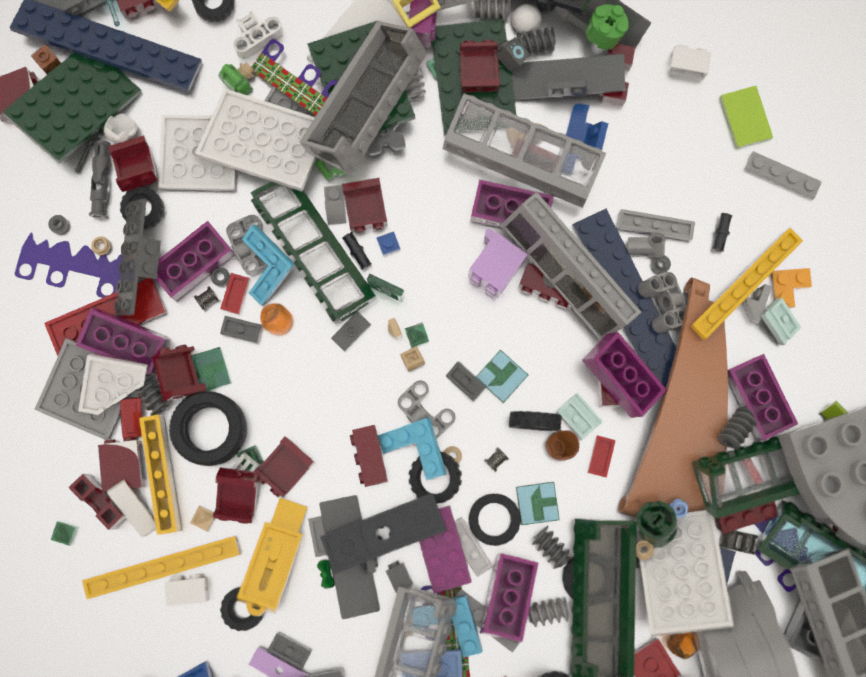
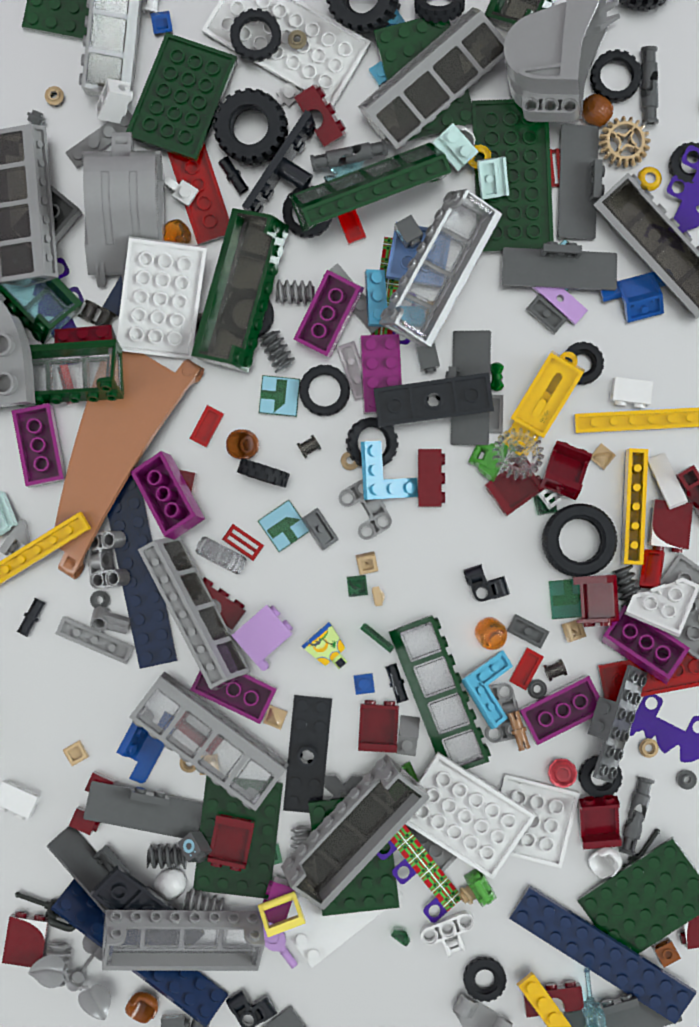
camera: 165 degrees left, 5 degrees up
dark grey plate [331,311,371,352] -> none
light aqua plate [556,393,603,440] -> none
bright green brick [585,4,629,50] -> none
tan plate [636,540,654,560] -> none
dark green brick [637,501,678,548] -> none
light blue plate [670,499,688,518] -> none
dark grey piece [717,406,757,450] -> none
none -> tan tile [63,740,89,766]
none -> clear gear [195,537,246,574]
none -> red tile [222,524,264,561]
none -> tan tile [263,705,288,730]
none -> black plate [283,695,332,813]
none -> torso [302,622,347,669]
none -> clear green tile [390,926,410,947]
none -> black piece [463,564,510,602]
none -> bright green piece [468,443,508,482]
none -> clear gear [492,428,544,480]
none -> medium nougat pin [507,710,531,751]
none -> coral hair [548,759,577,788]
none -> tan tile [562,618,587,643]

